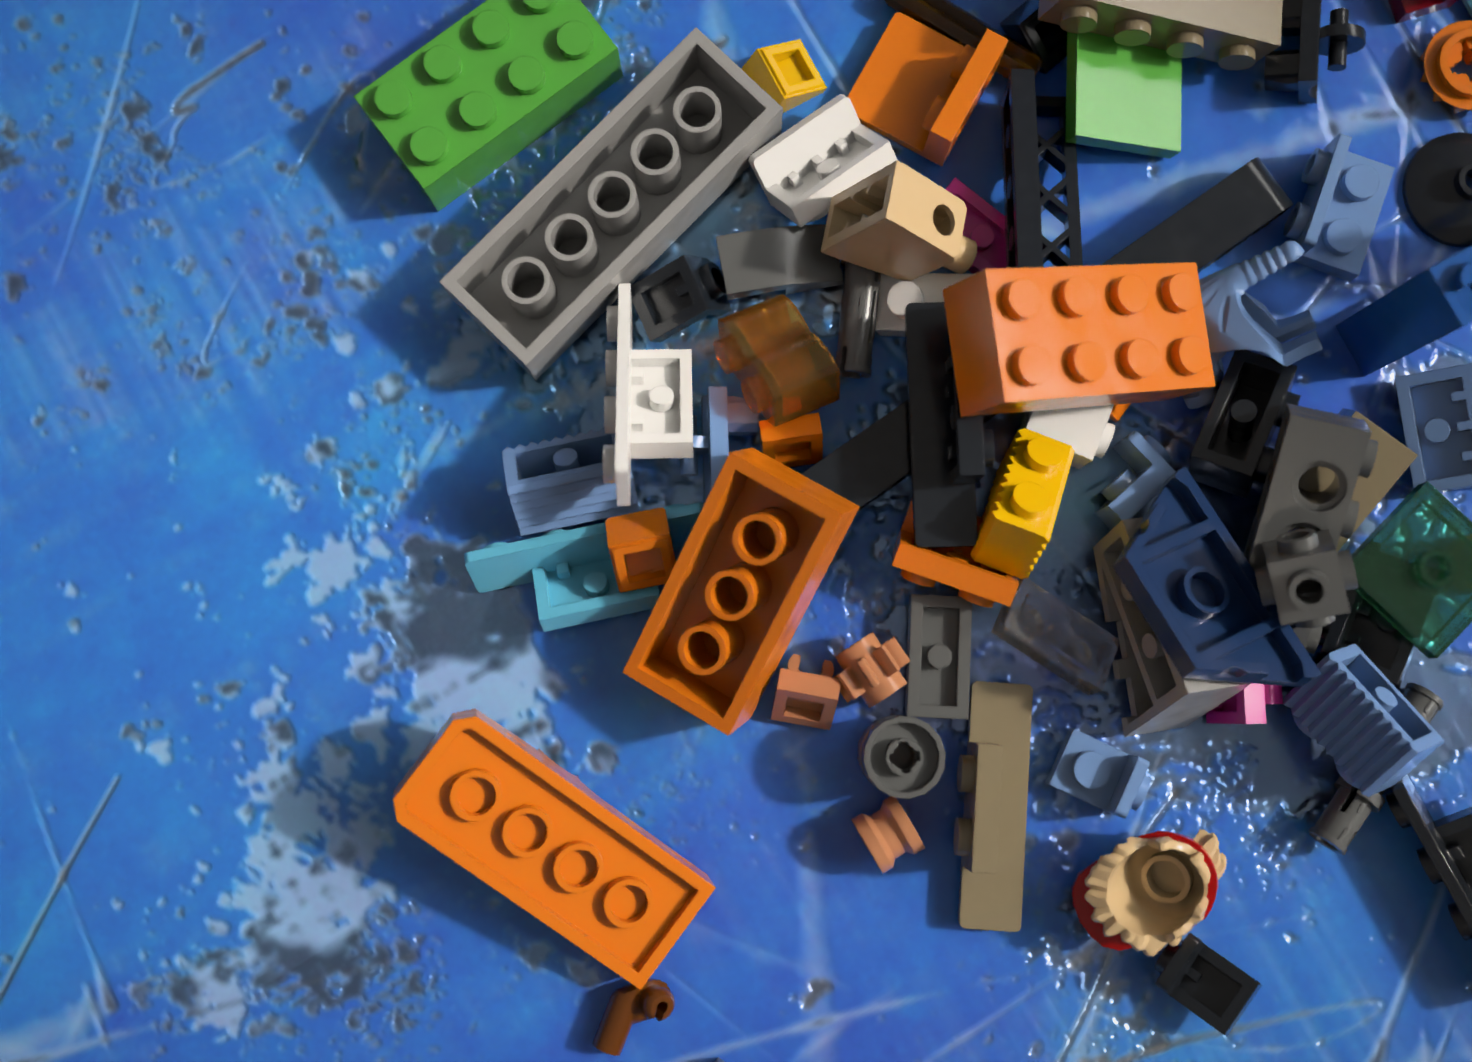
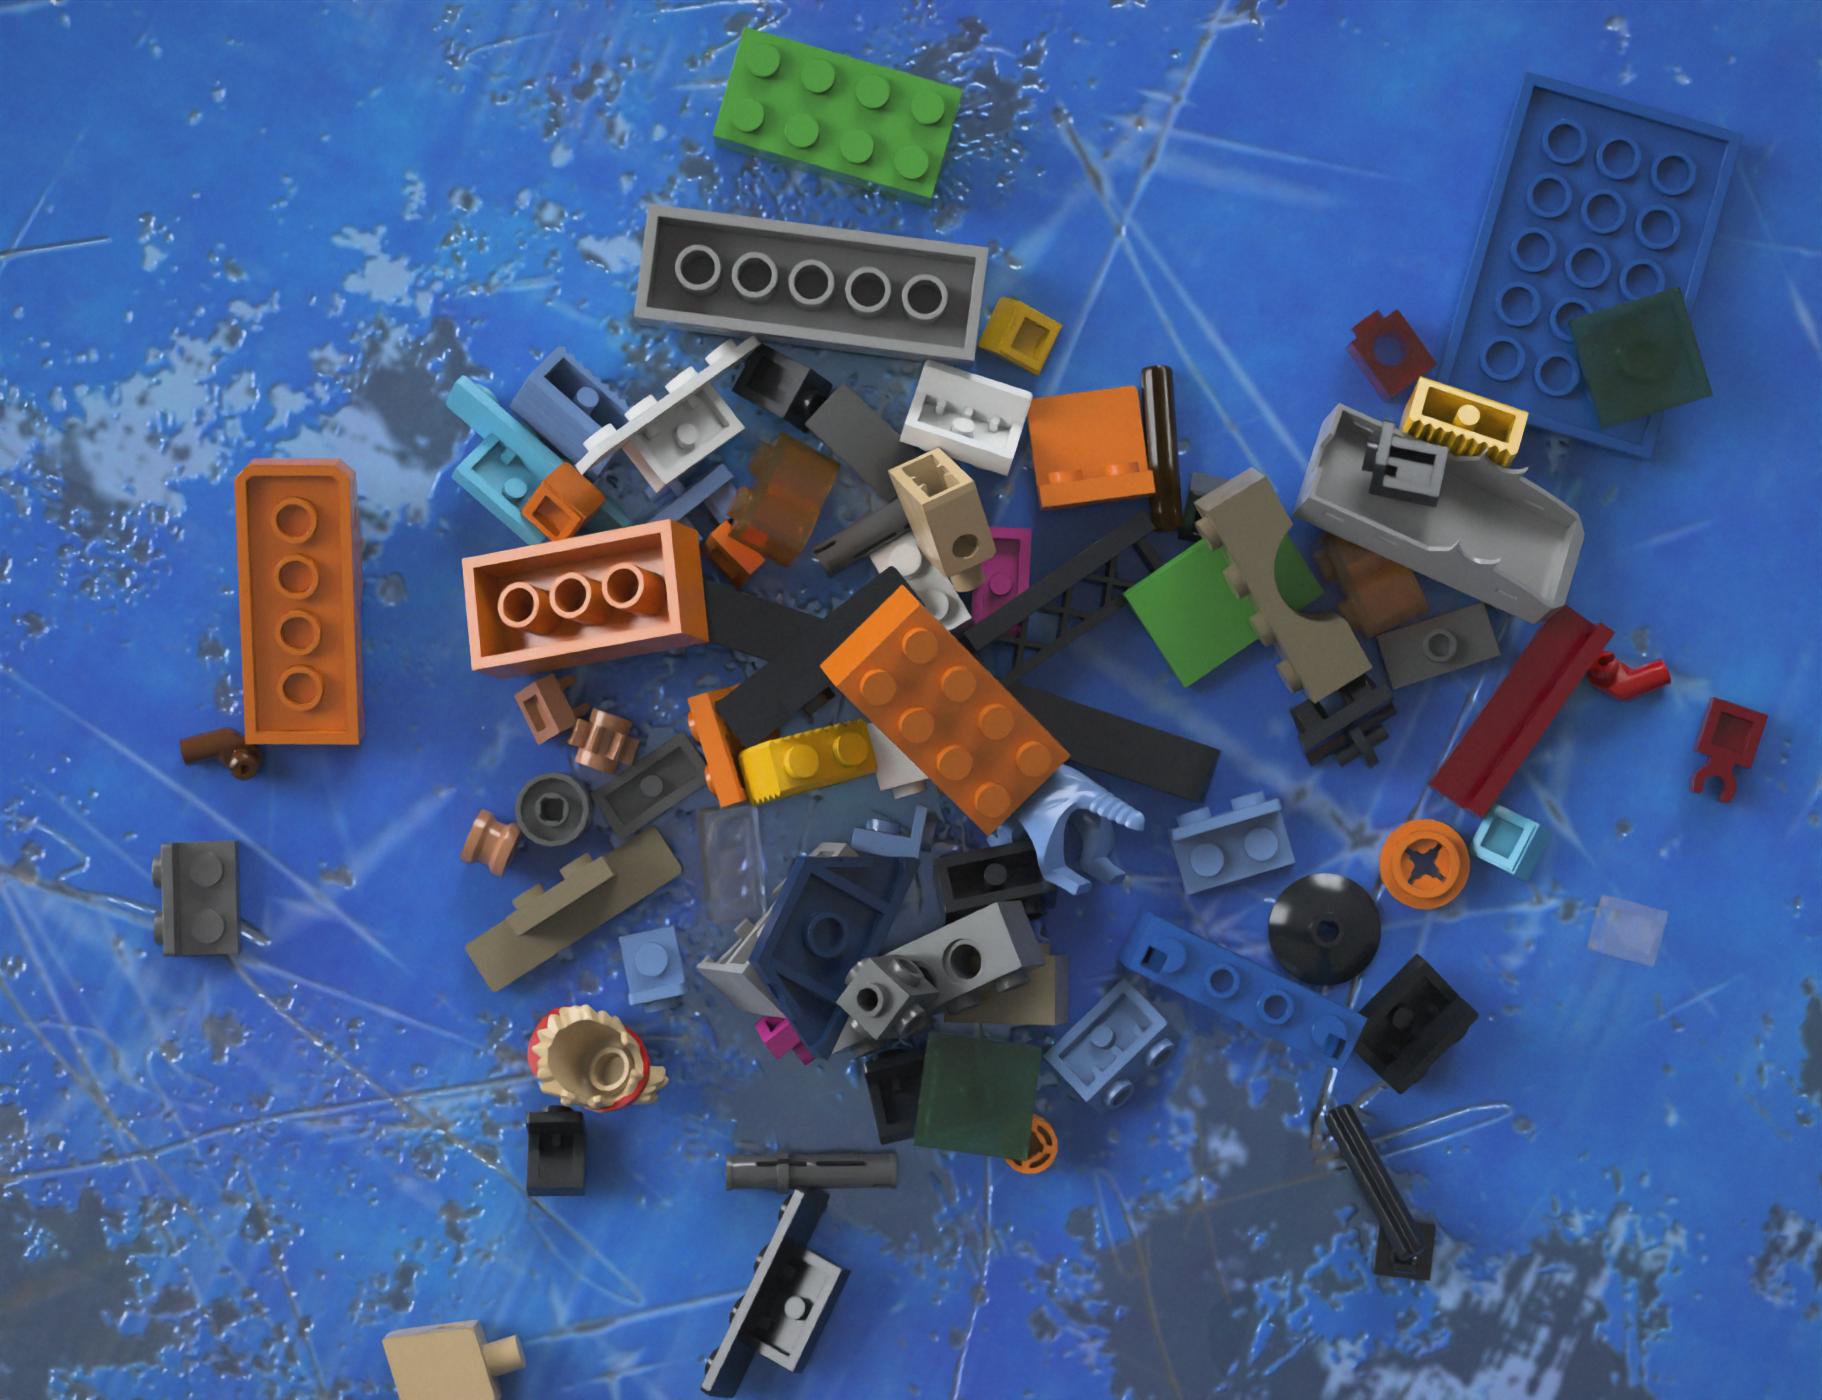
camera: 50 degrees right, 5 degrees up
medium blue brick [1283,644,1445,797] -> none

